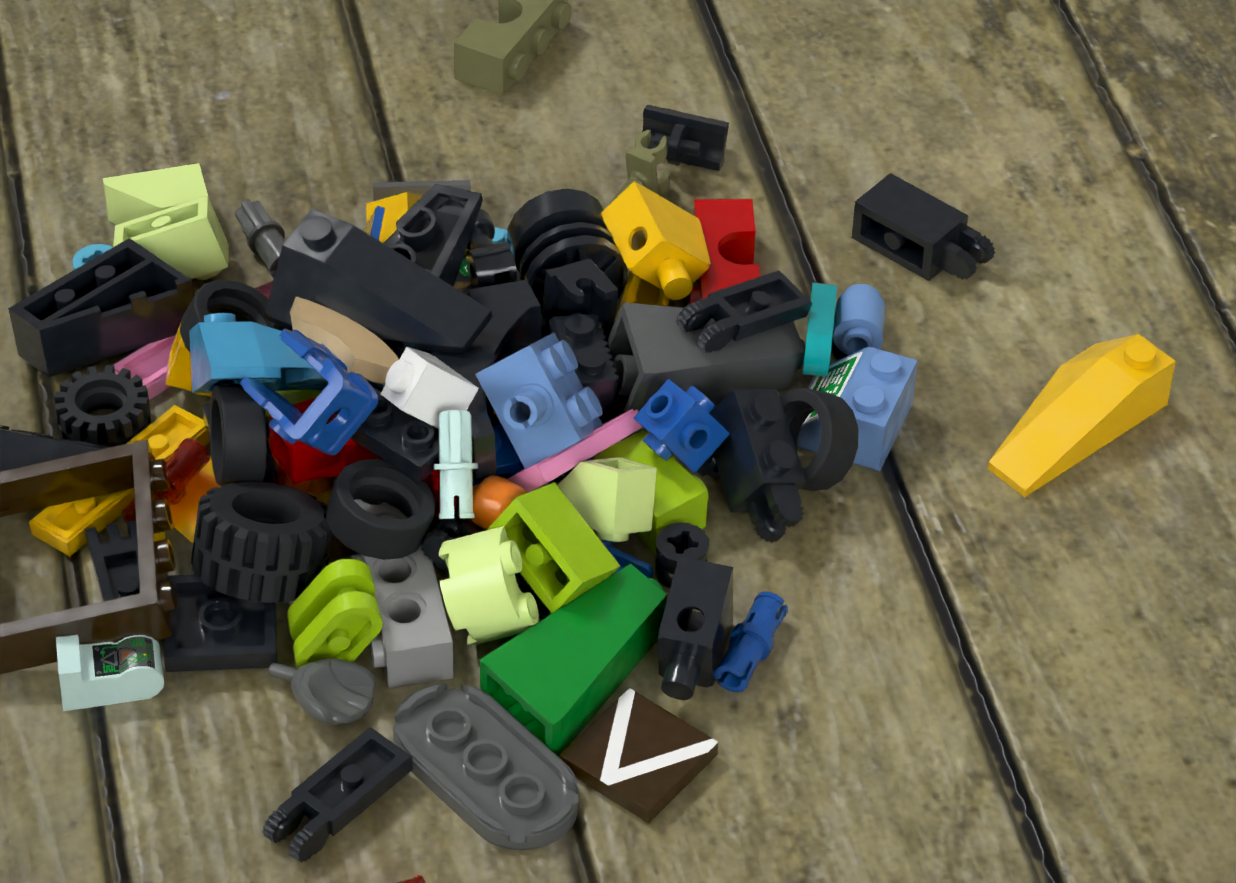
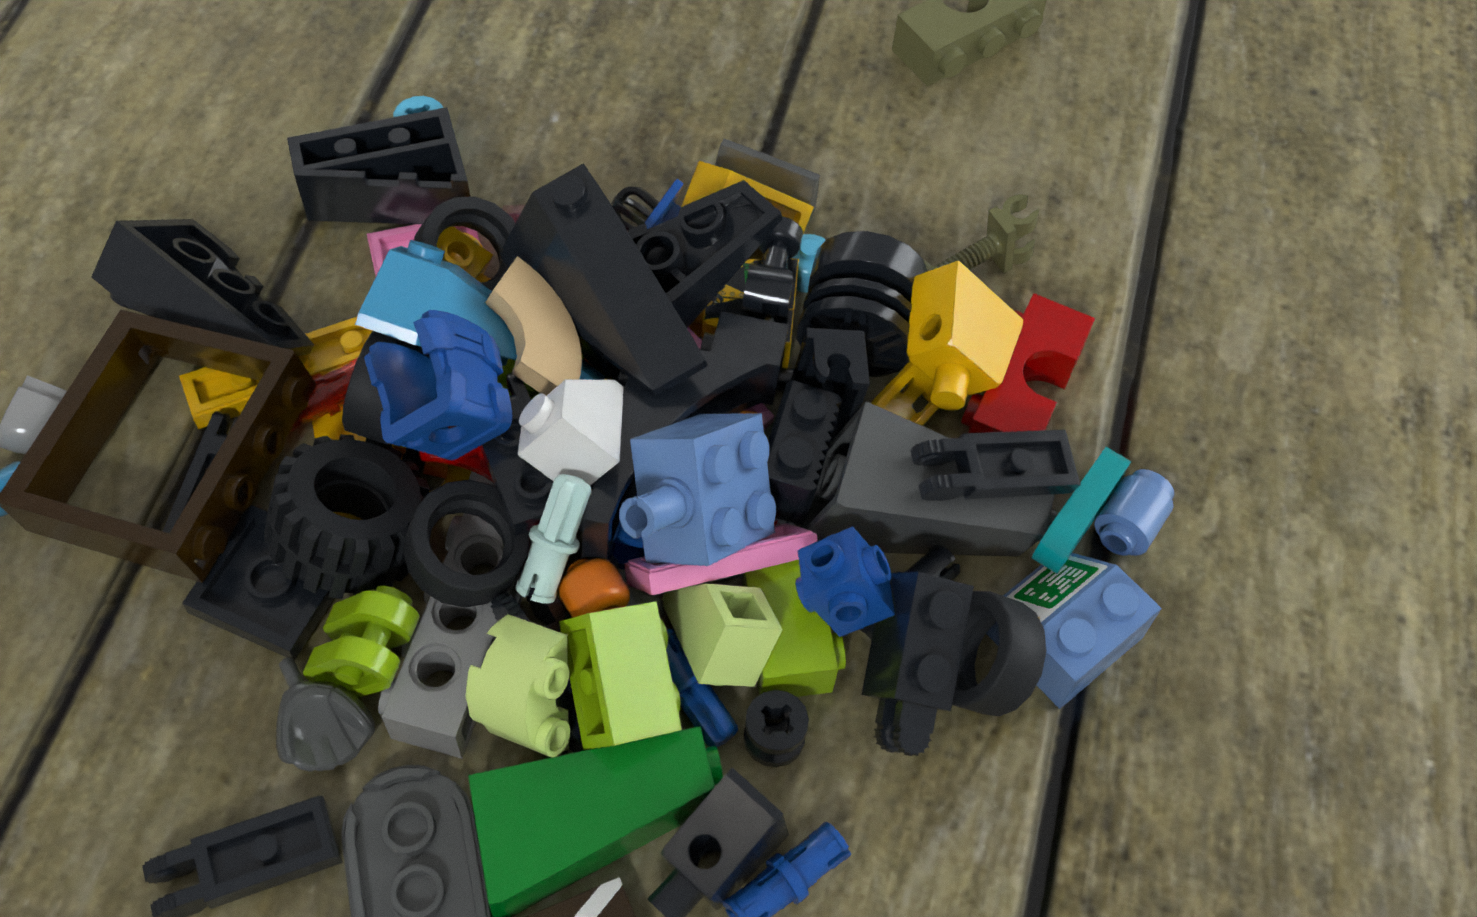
camera: 25 degrees right, 15 degrees up
black tyre [54,365,151,447] -> none
light aqua leg [56,635,164,711] -> none
yellowish green slope [103,163,208,225] -> none
yellowish green slope [113,195,229,280] -> none
dark grey axle [235,199,285,278] -> none
black hips [642,105,729,171] -> none
black hinge [852,173,996,281] -> none
yellow wedge [988,334,1176,498] -> none

